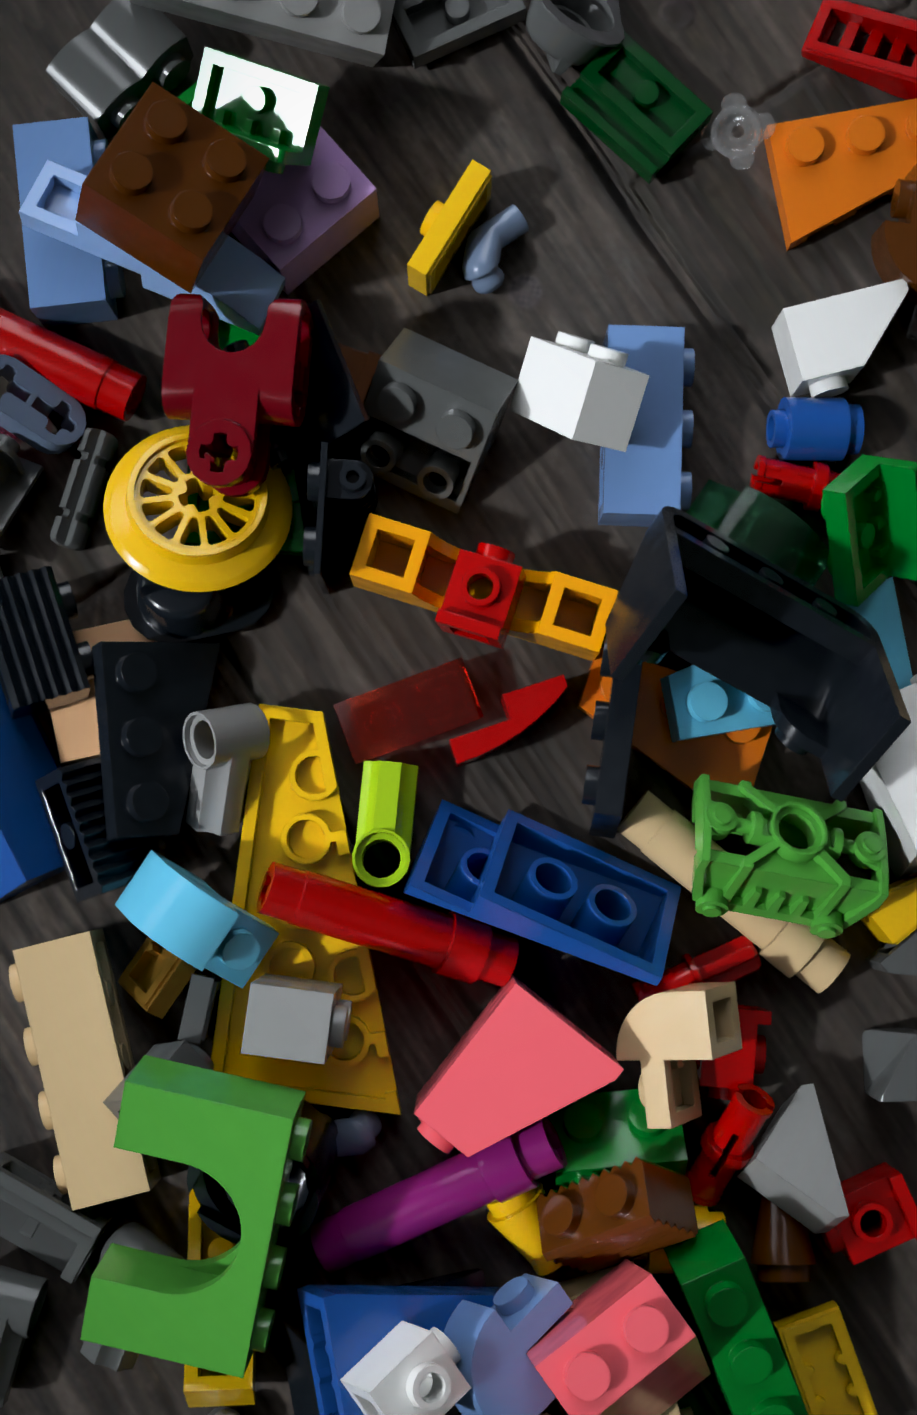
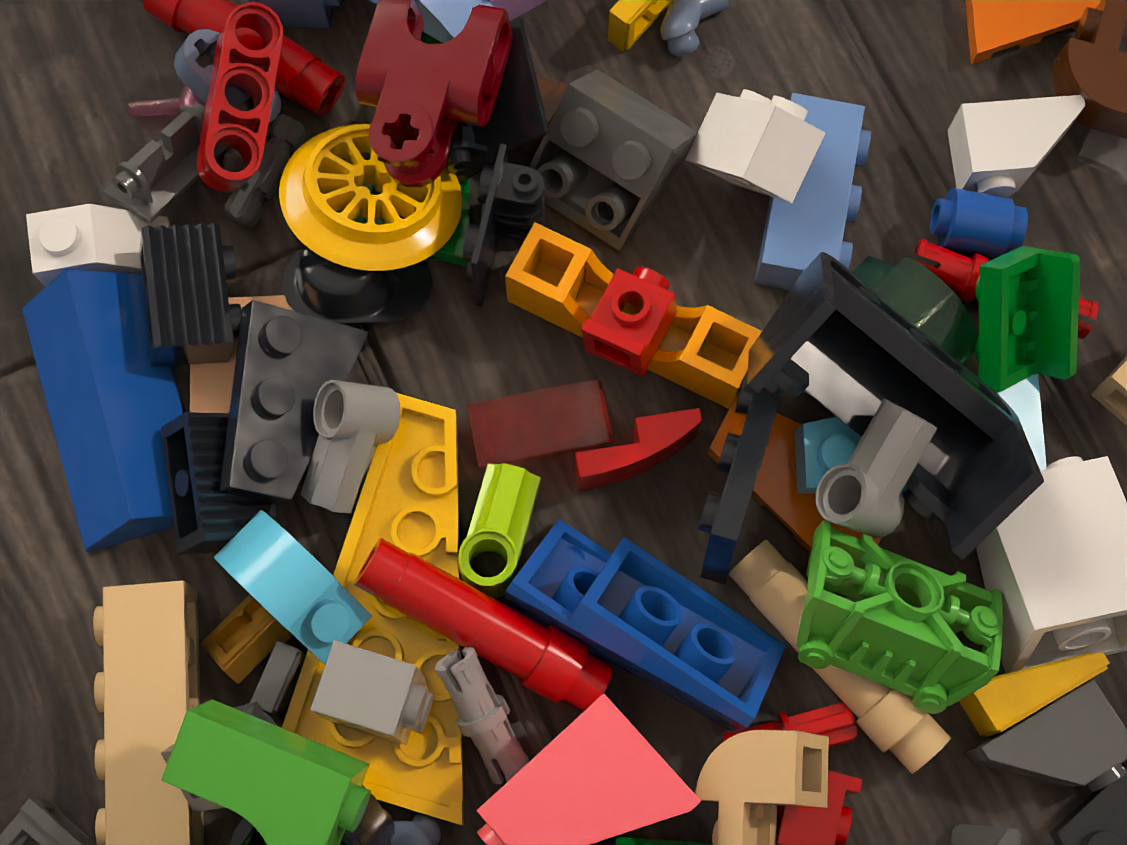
camera: 10 degrees right, 10 degrees down
none -> red beam [197,2,283,192]
none -> light grey pin [435,647,530,784]
none -> light grey piece [816,399,937,538]

